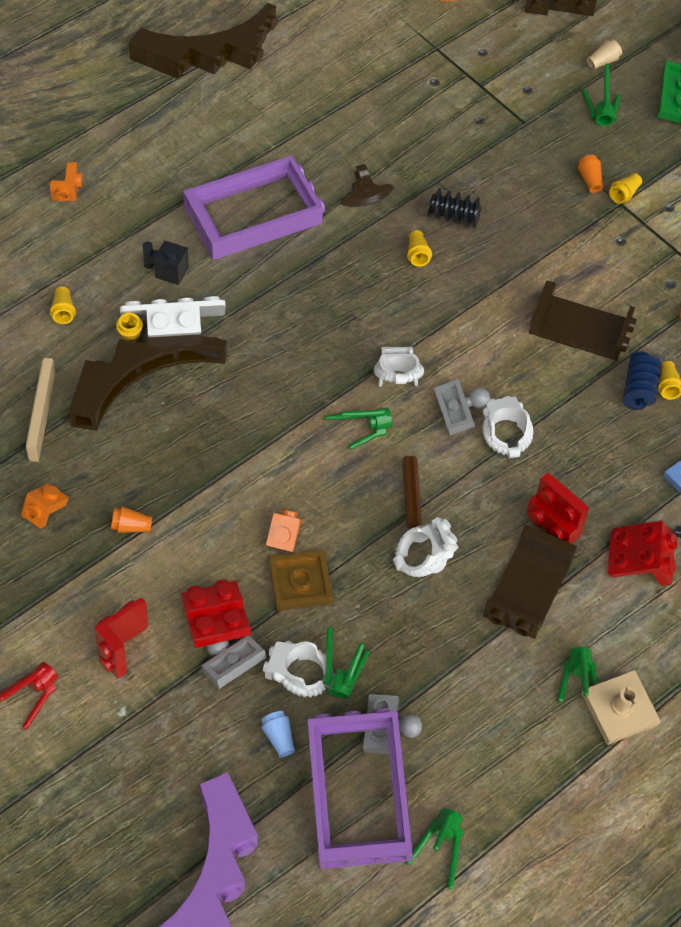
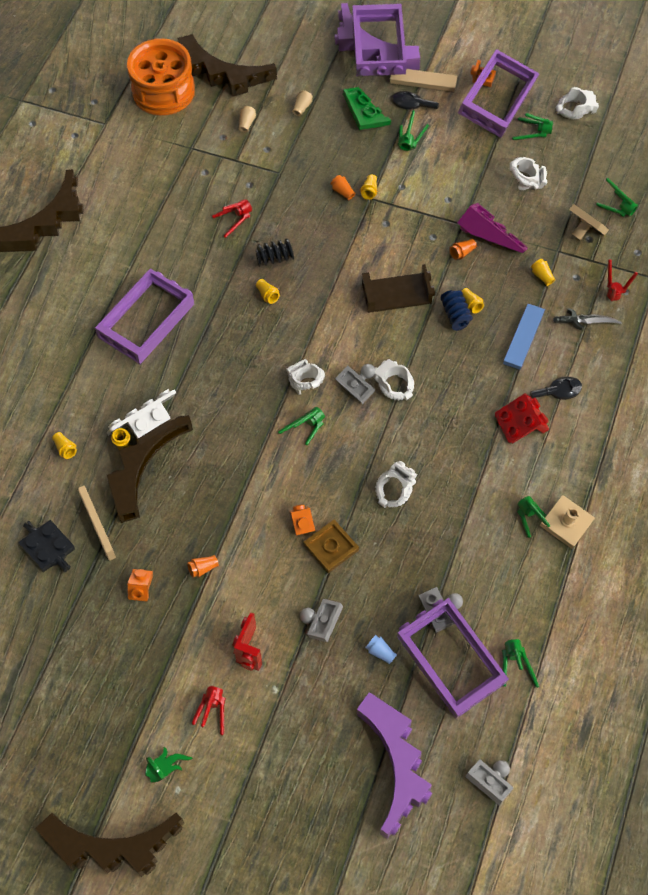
camera: 25 degrees left, 5 degrees up
orange bracket [50,162,83,201] -> none
black brick [142,240,189,285] -> none
red plate [181,579,251,648] -> none
white piece [263,641,333,698] -> none
green plant [323,627,370,699] -> none
dark brown piece [341,164,394,207] -> none
reddish brown axle [402,456,422,529] -> none
dark brown panel [483,524,577,639] -> none
red plate [526,472,589,544] -> none
green plant [582,64,621,126] -> none
none -> red plant [212,199,252,238]
none -> tan cone [238,106,256,133]

